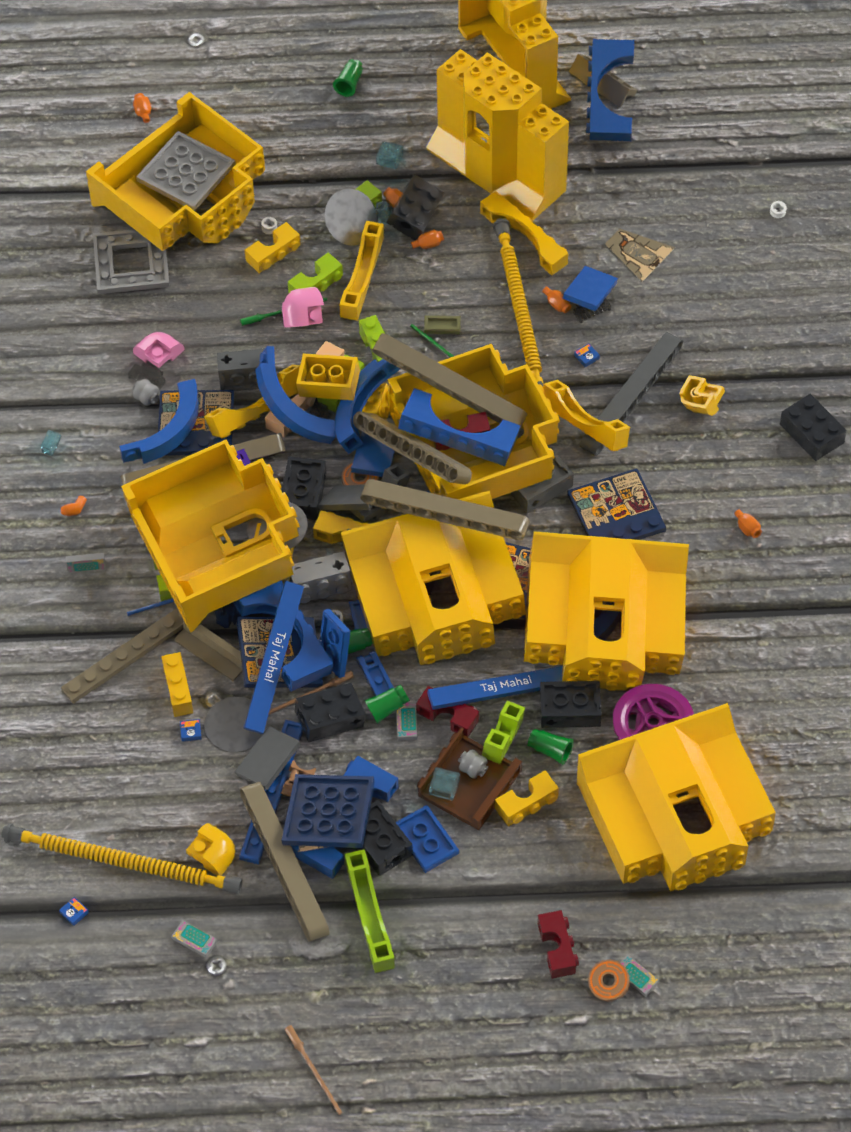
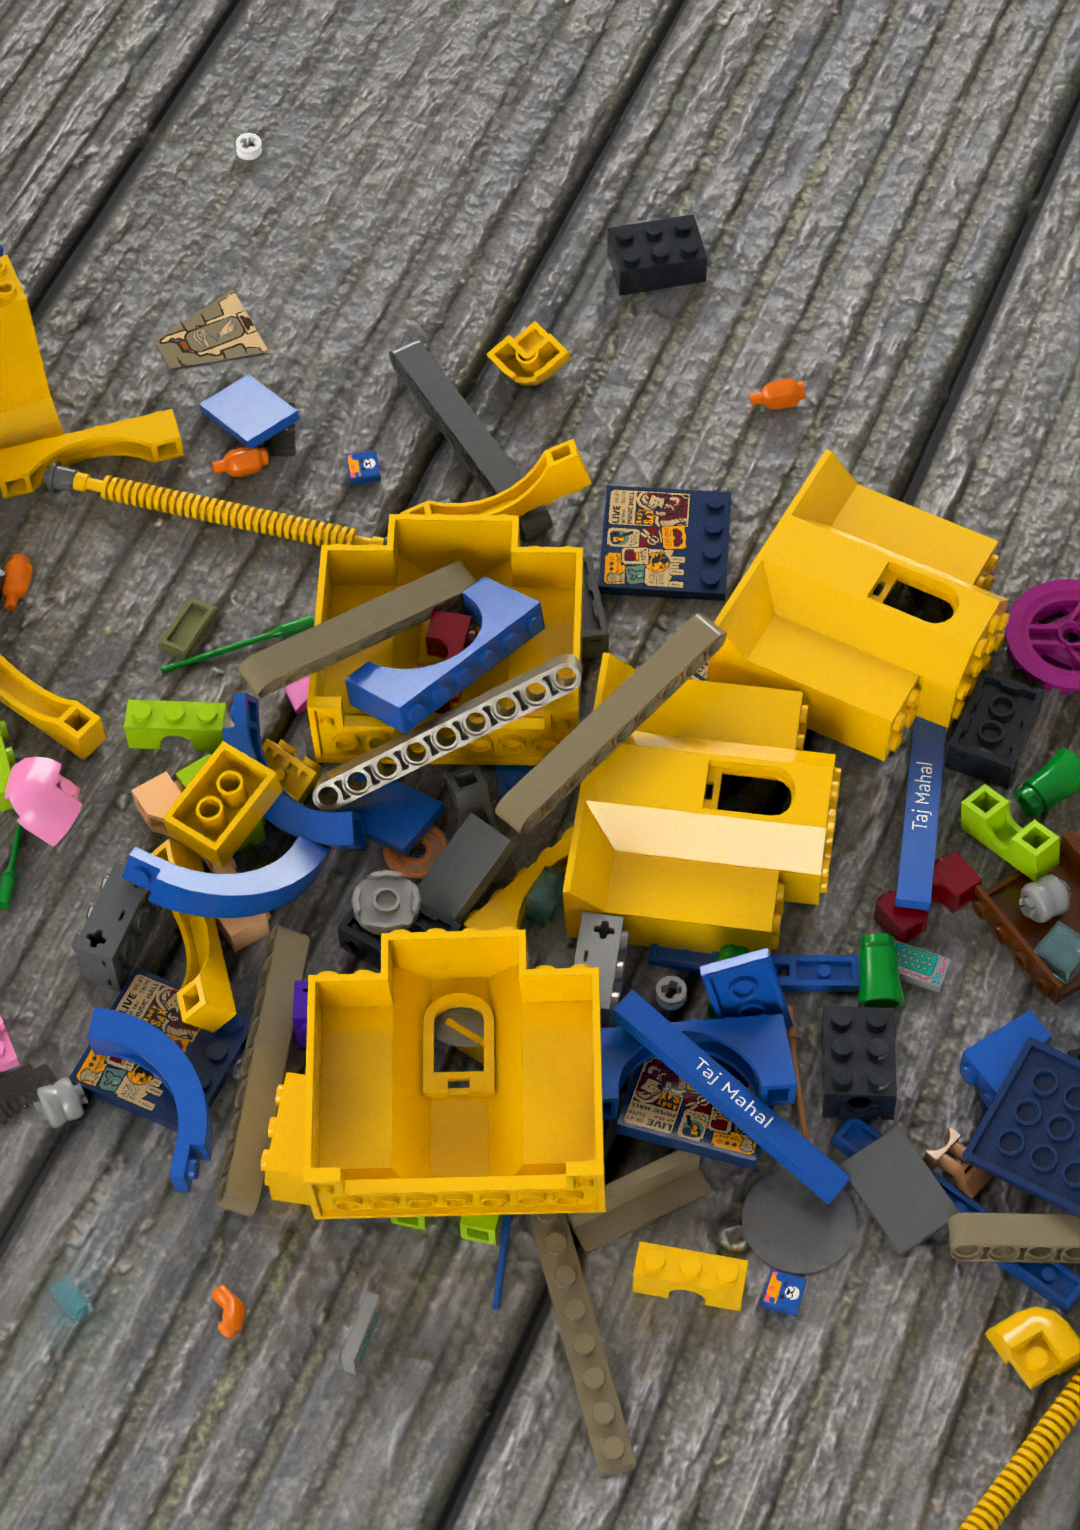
camera: 65 degrees left, 0 degrees up
none -> light grey tile [352,870,421,935]

